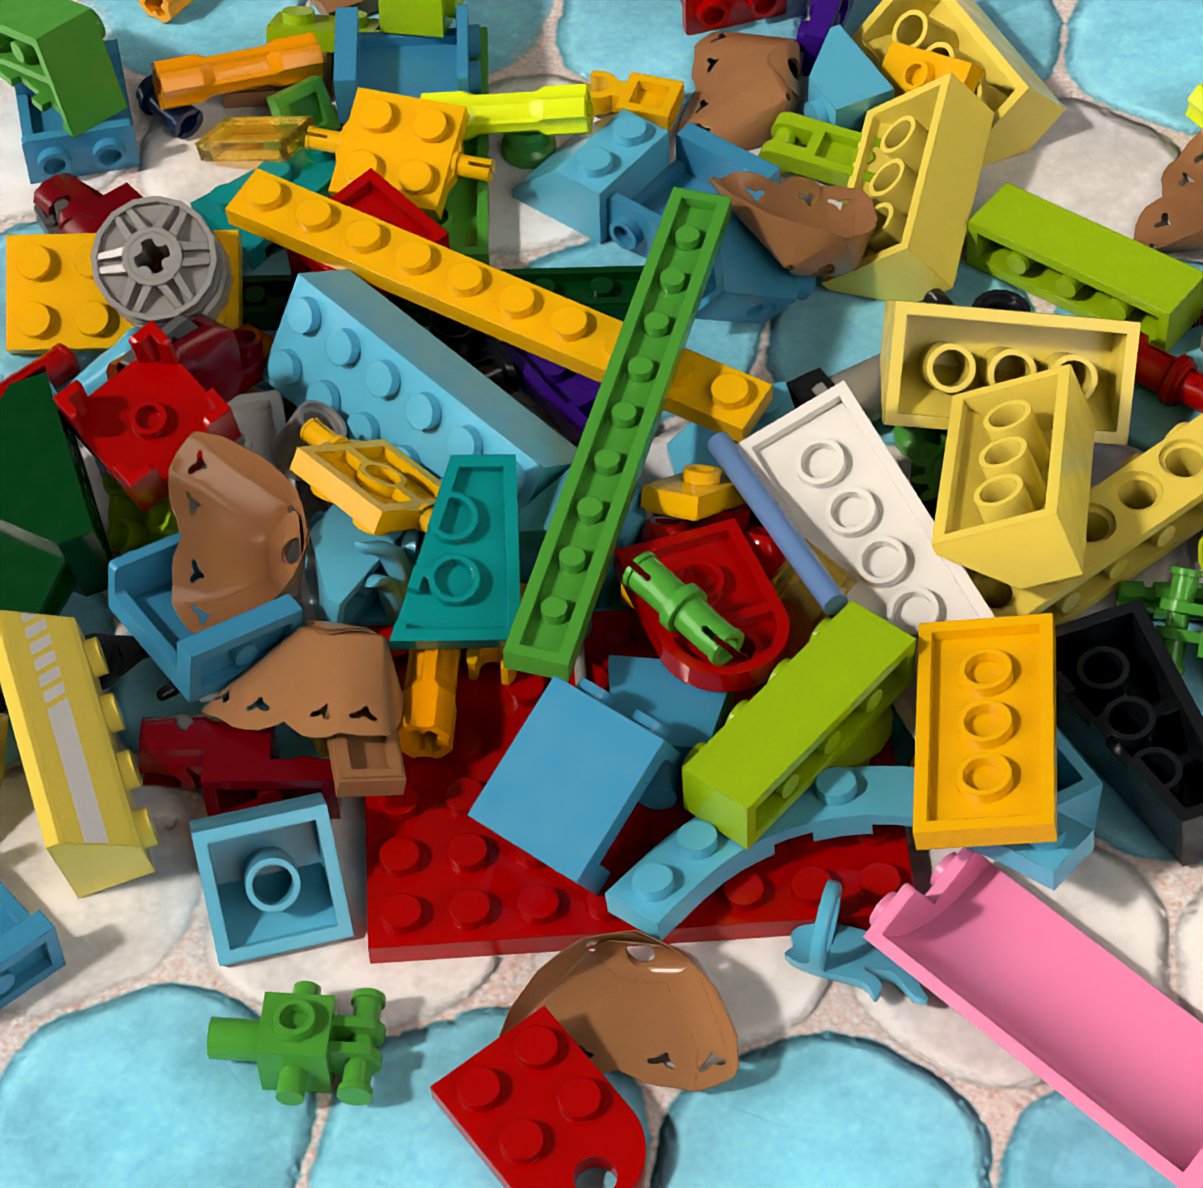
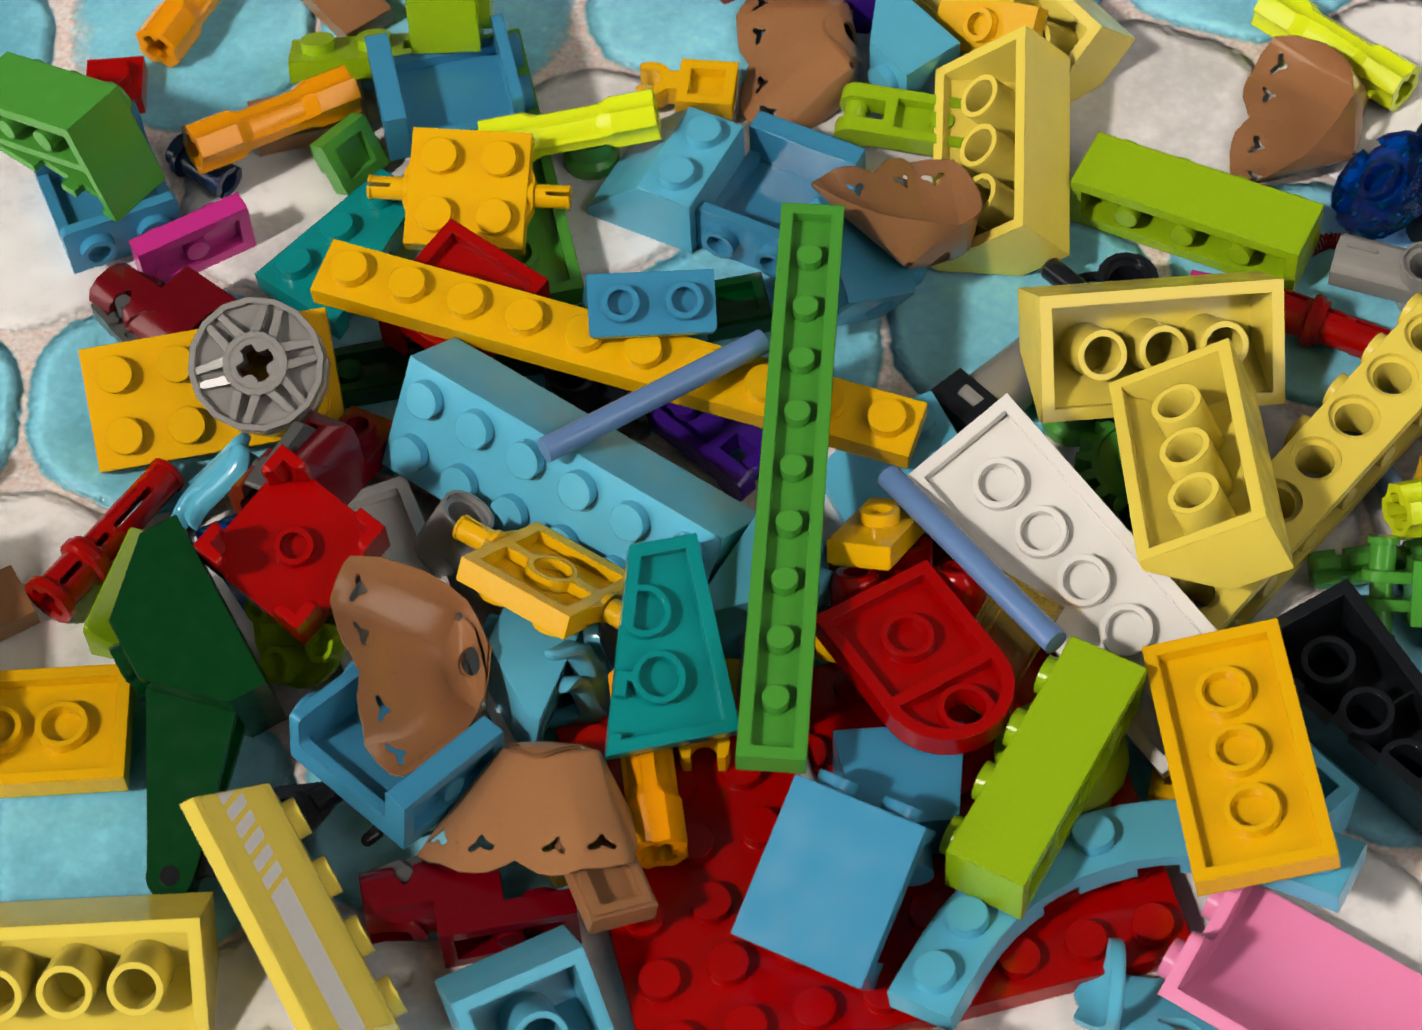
camera: 10 degrees left, 5 degrees up
clear yellow tile [195,116,316,162] -> none
bright green pin [622,551,745,666] -> none
none -> red plate [86,56,148,114]
none -> dark pink plate [129,192,257,283]
none -> medium blue bar [537,329,770,463]
none -> dark azure panel [582,269,717,342]

